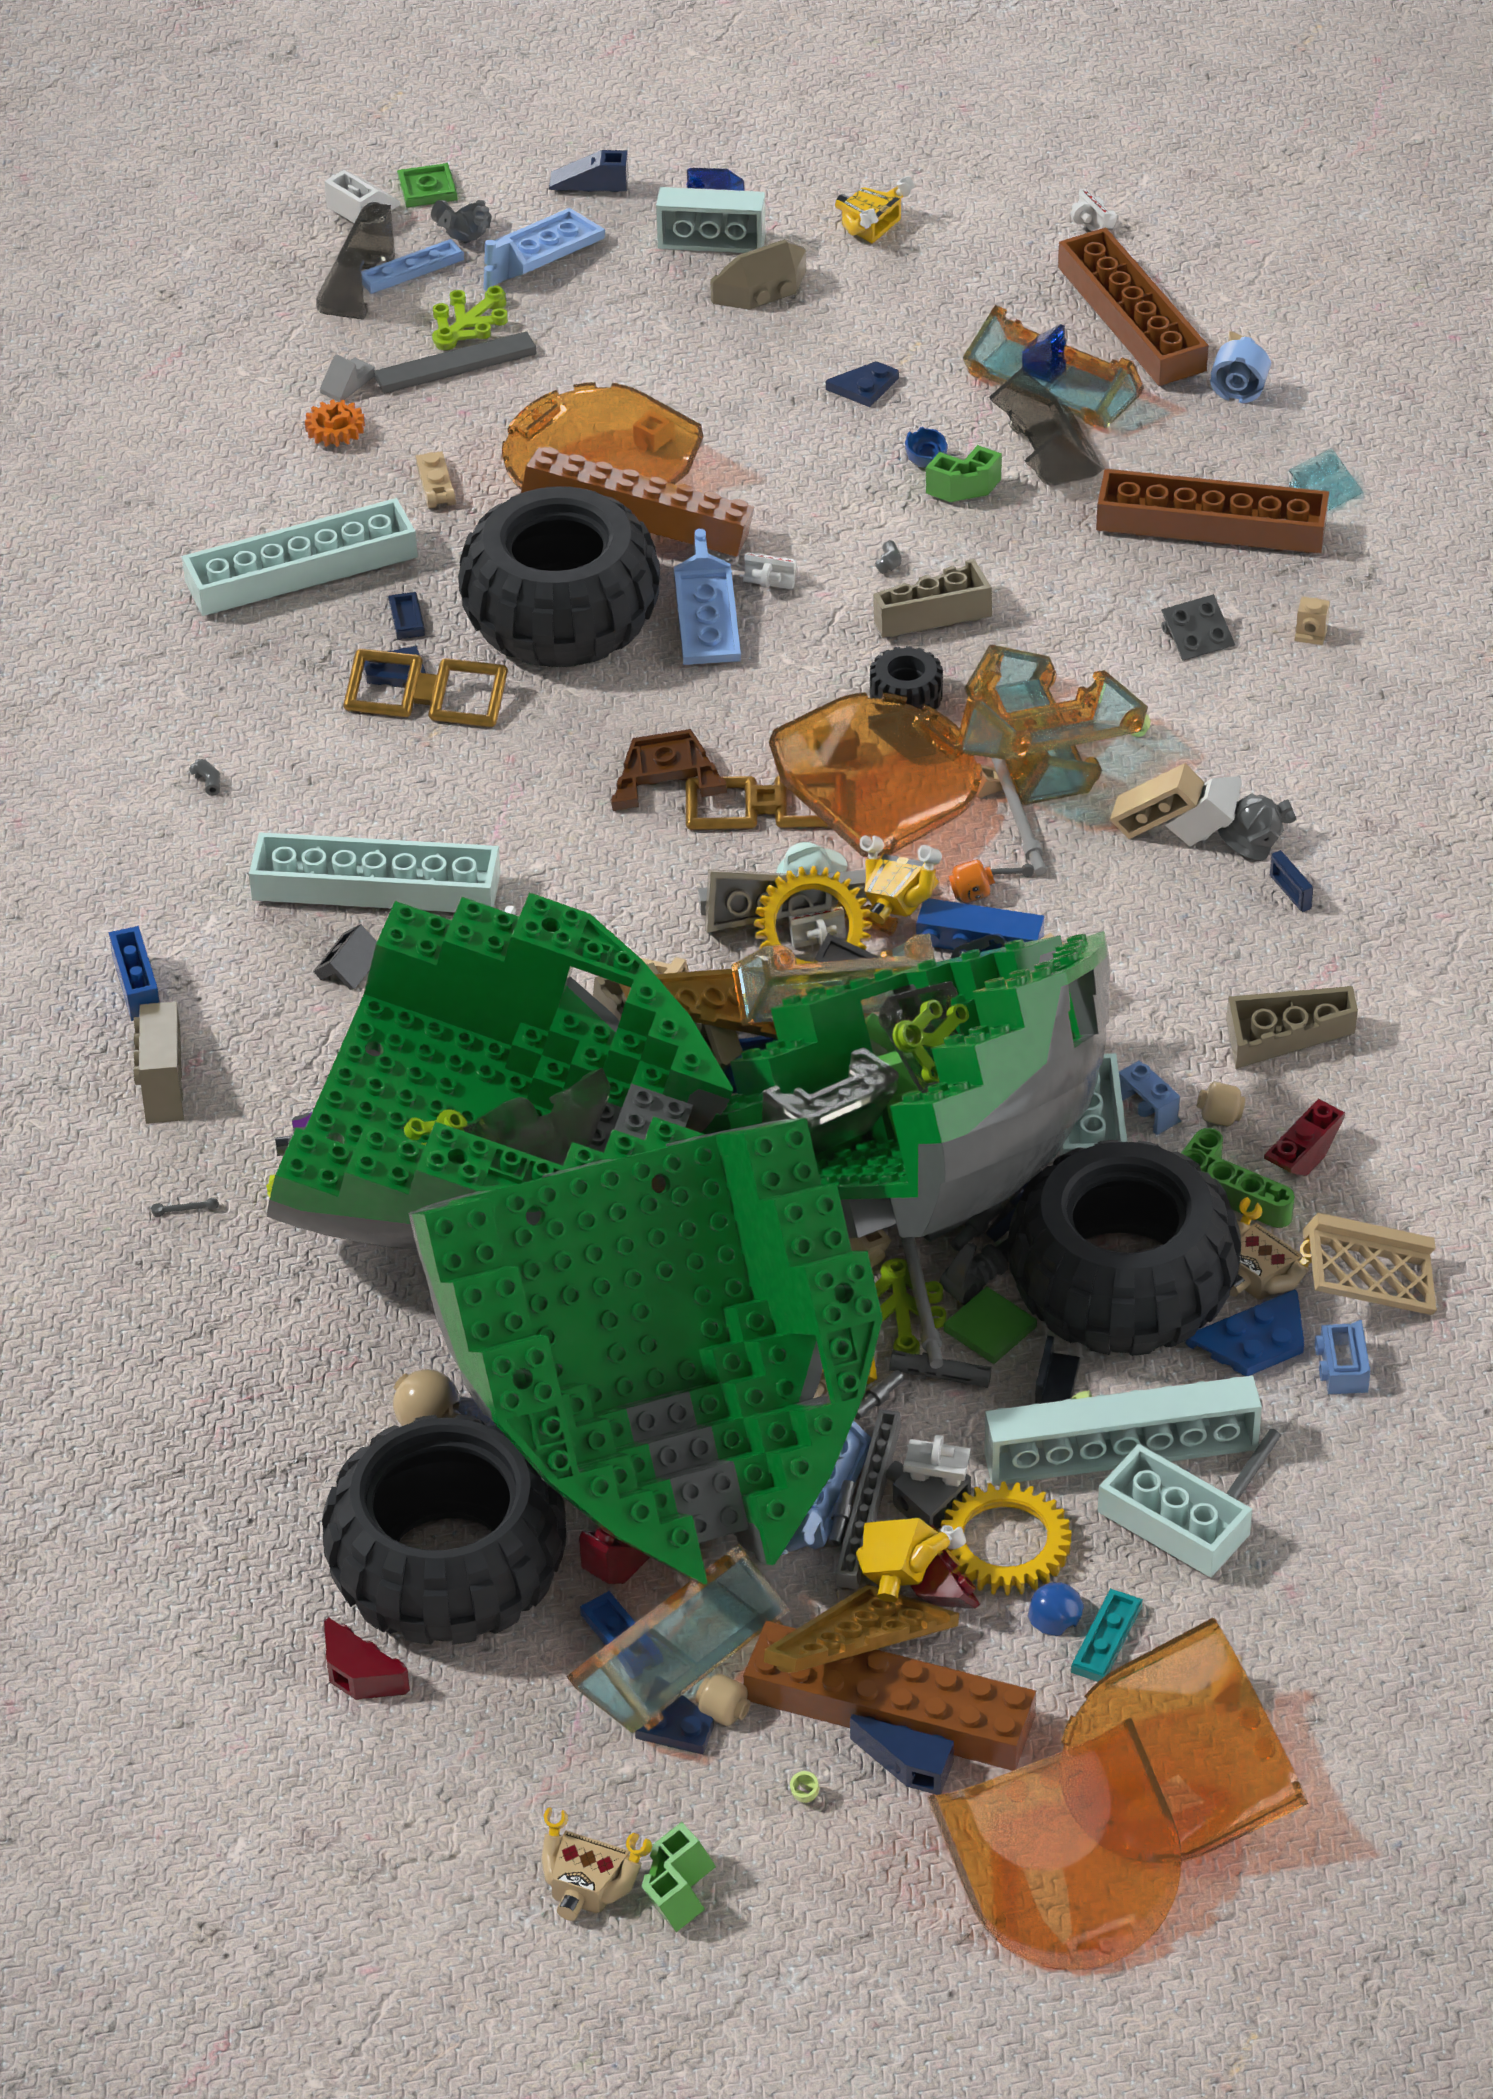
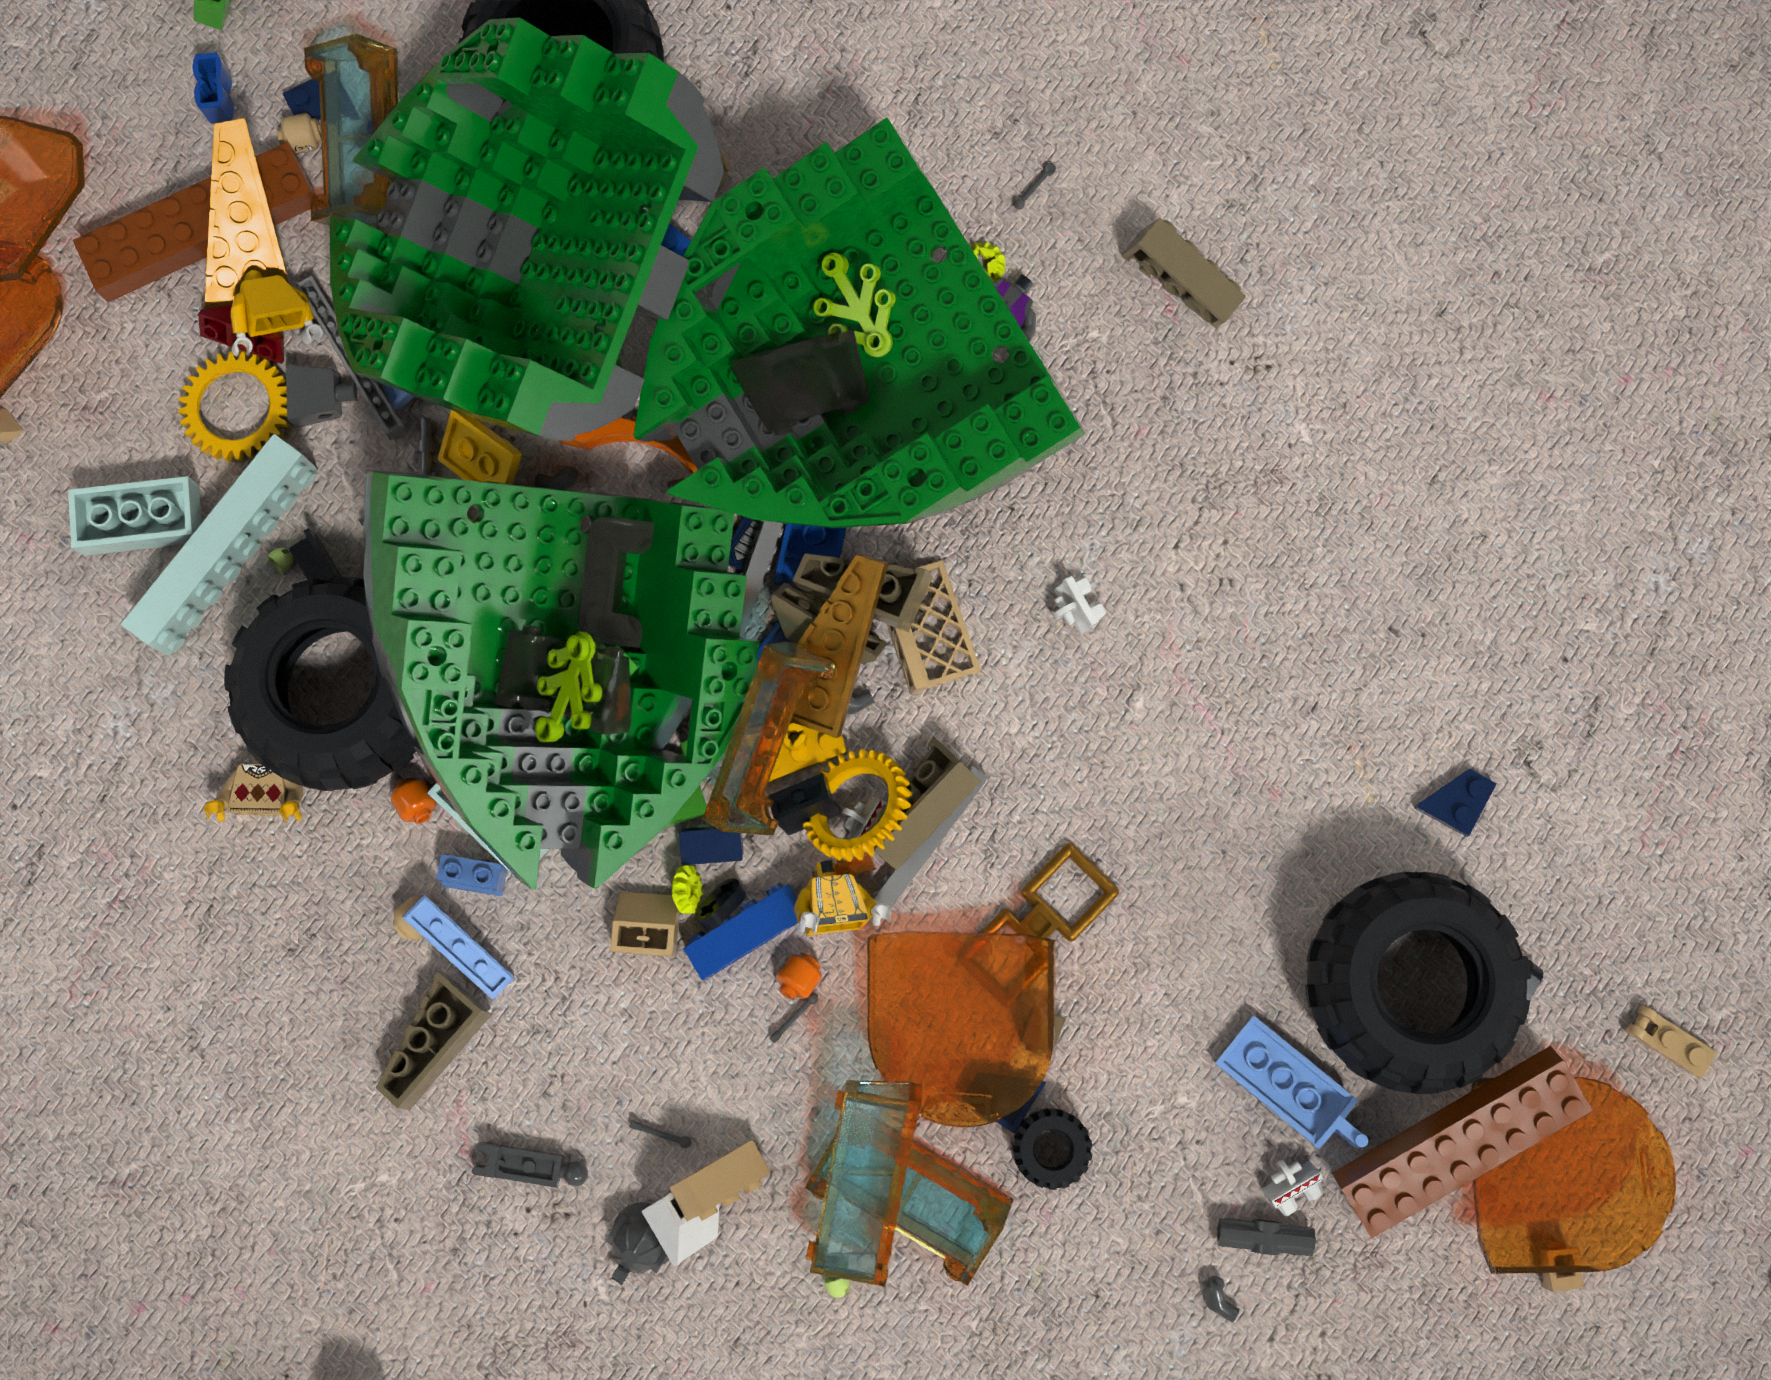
camera: 135 degrees right, 35 degrees up
blue brick [109,926,160,1021] -> none
light aqua brick [182,498,418,616] -> none
dark grey arm [189,759,220,796] -> none
light aqua brick [249,832,501,912] -> none
panel [313,924,377,990] -> none
pearl gold bar [343,649,508,727] -> none
dark blue tile [388,592,425,640] -> none
reddish brown wing [611,729,727,811] -> none
light aqua piece [776,842,848,875] -> none
yellowish green hinge [790,1771,820,1803] -> none
dark blue slope [850,1714,954,1796] -> none
dark tan wedge [873,558,992,638] -> none
white hips [903,1435,971,1487] -> none
light grey bar [987,741,1047,876] -> none
blue hair [1027,1582,1084,1636] -> none
teal tile [1071,1588,1143,1684] -> none
bright green beam [1181,1128,1295,1228] -> none
blue wing [1186,1289,1304,1376] -> none
dark grey bar [1226,1429,1281,1500] -> none
dark red slope [1264,1098,1345,1176] -> none
dark blue tile [1270,850,1313,912] -> none
tan fence [1303,1213,1437,1315] -> none
medium blue window [1315,1320,1371,1394] -> none
none -> blue brick [192,52,234,124]
none -> light blue tile [402,894,514,1000]
none -> dark grey plate [472,1142,588,1188]
none -> dark grey hinge [629,1121,691,1148]
none -> dark grey piece [1217,1218,1316,1256]

